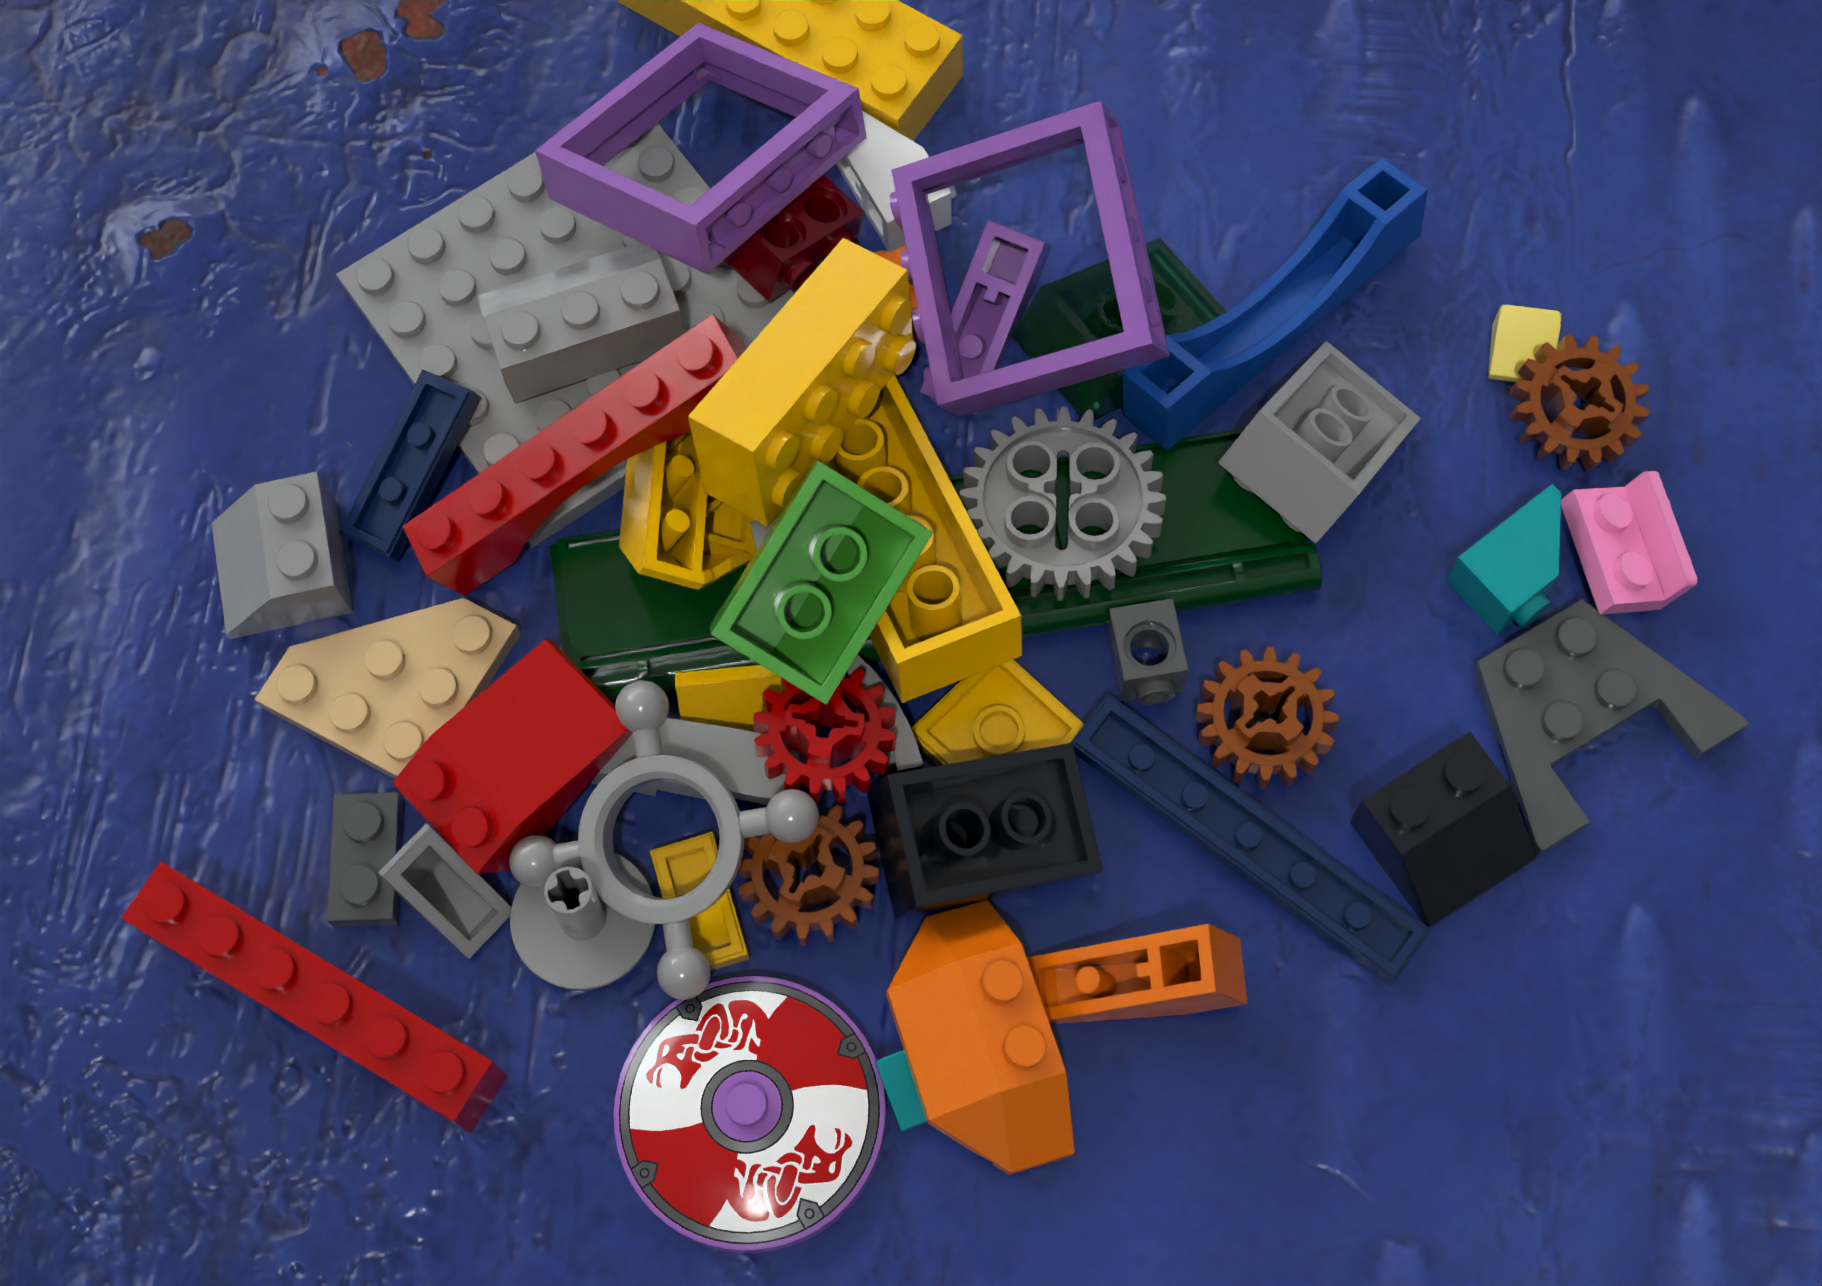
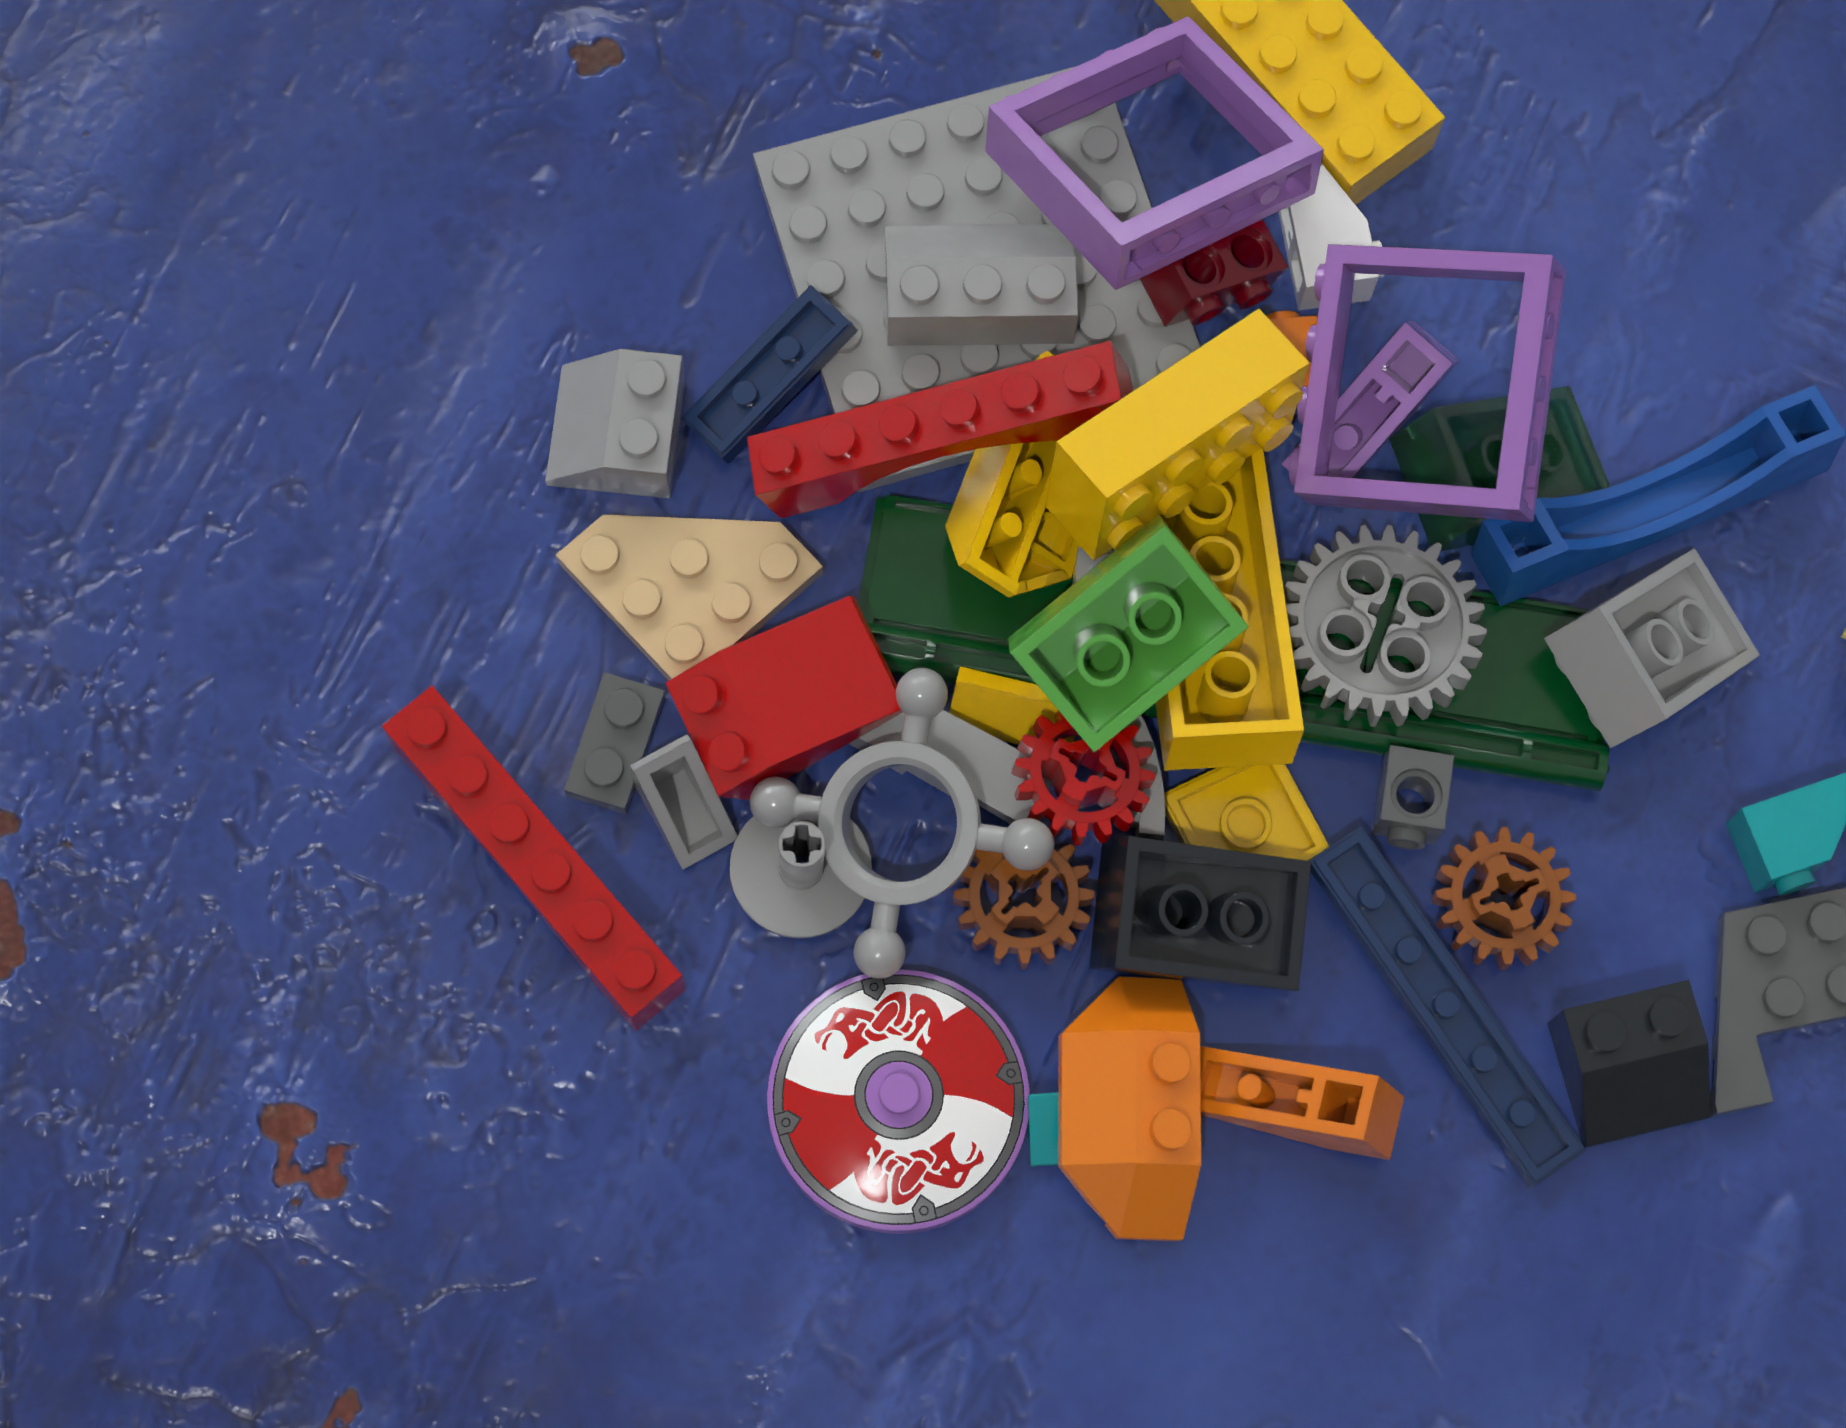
camera: 10 degrees right, 5 degrees up
yellow tile [650,832,750,971] -> none

